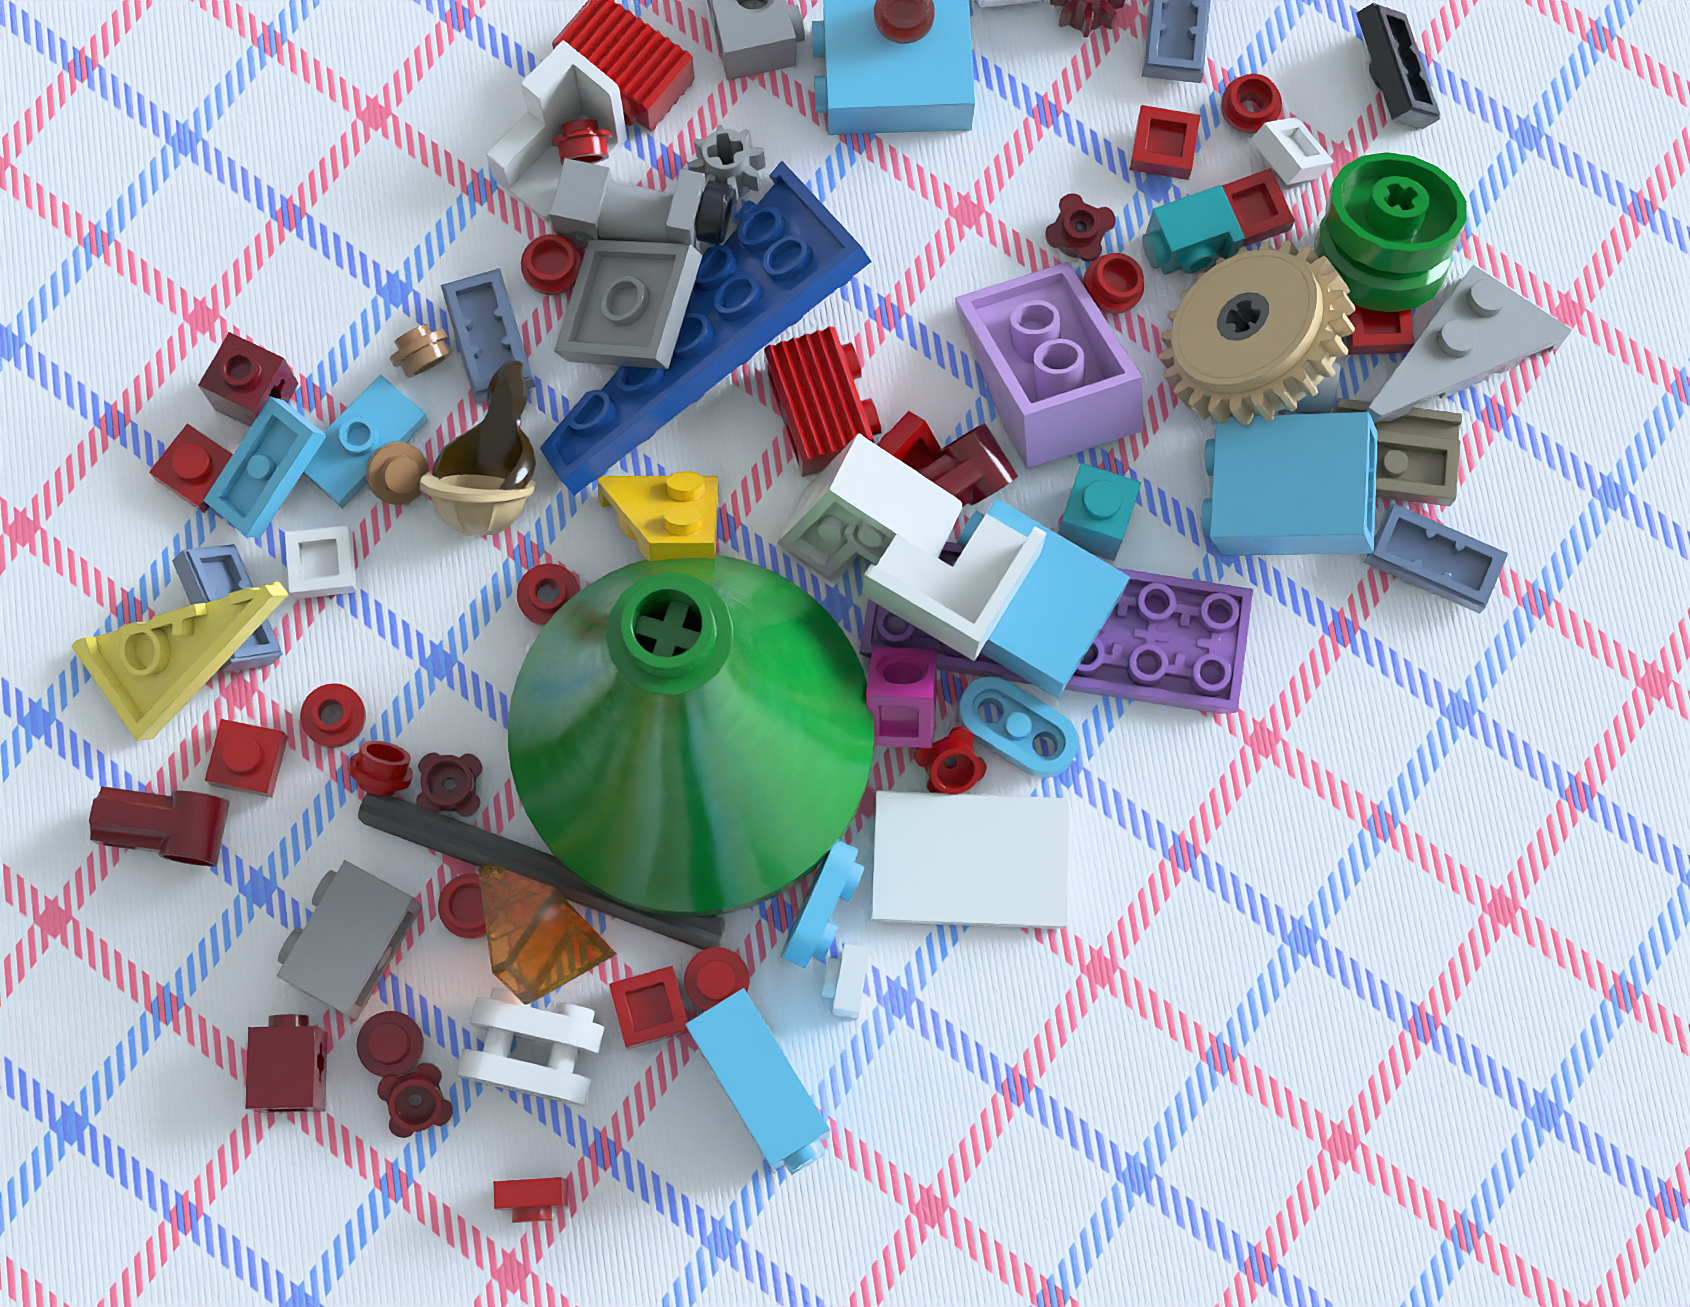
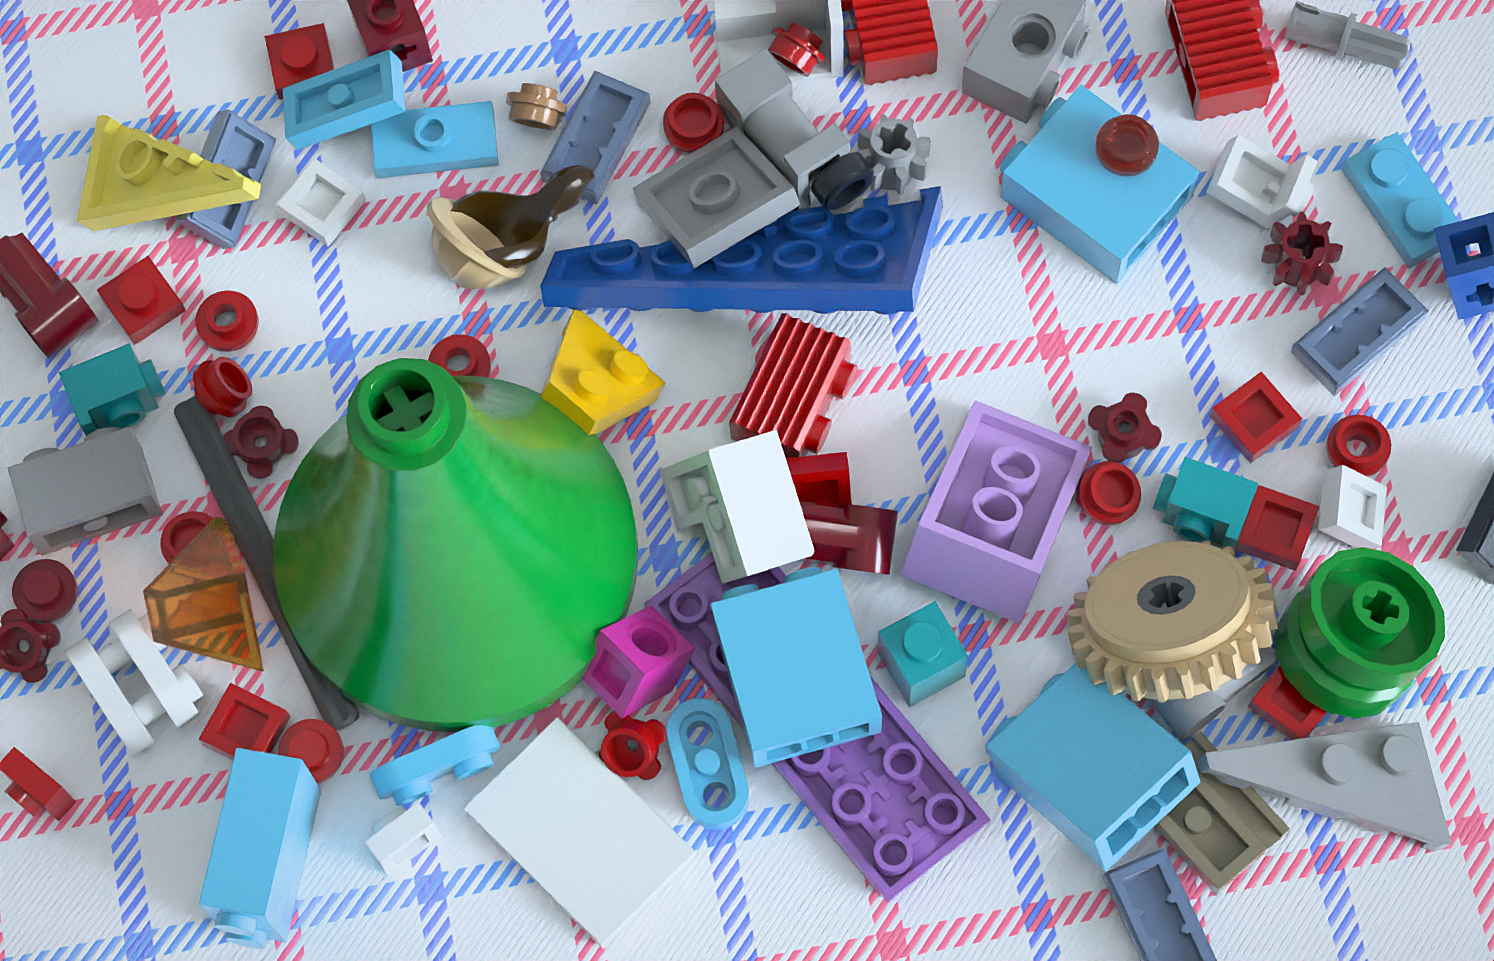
camera: 50 degrees right, 5 degrees down
medium nougat plate [366,441,429,505] -> none
white panel [862,514,1046,661] -> none
none -> teal brick [58,343,166,436]

